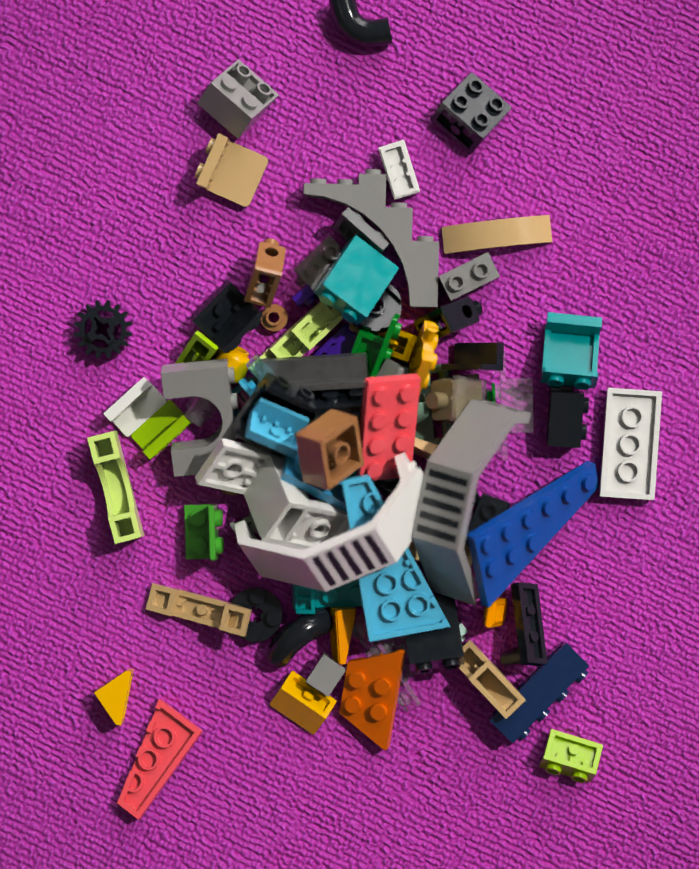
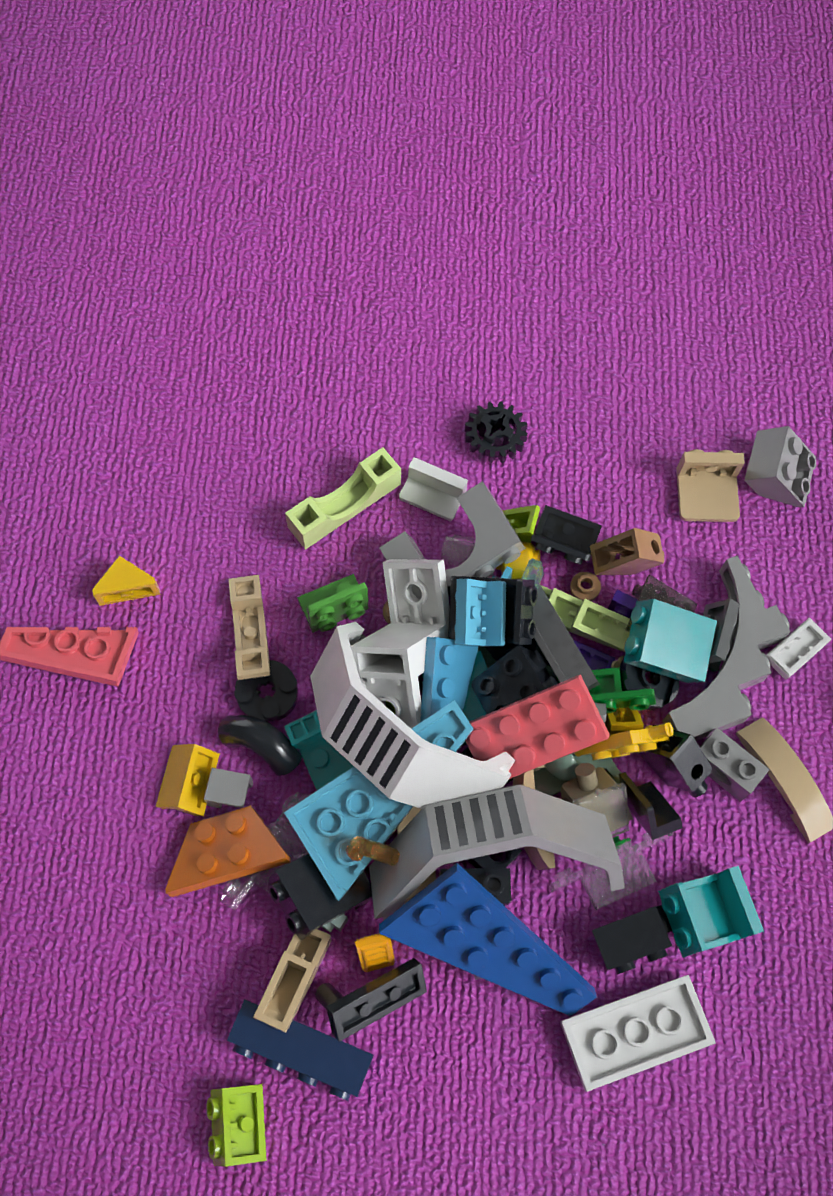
camera: 65 degrees right, 20 degrees down
lime panel [131,400,192,460] -> none
medium nougat brick [295,409,364,491] -> none
light orange slope [329,607,356,665] -> none
none -> clear orange arm [346,836,400,866]

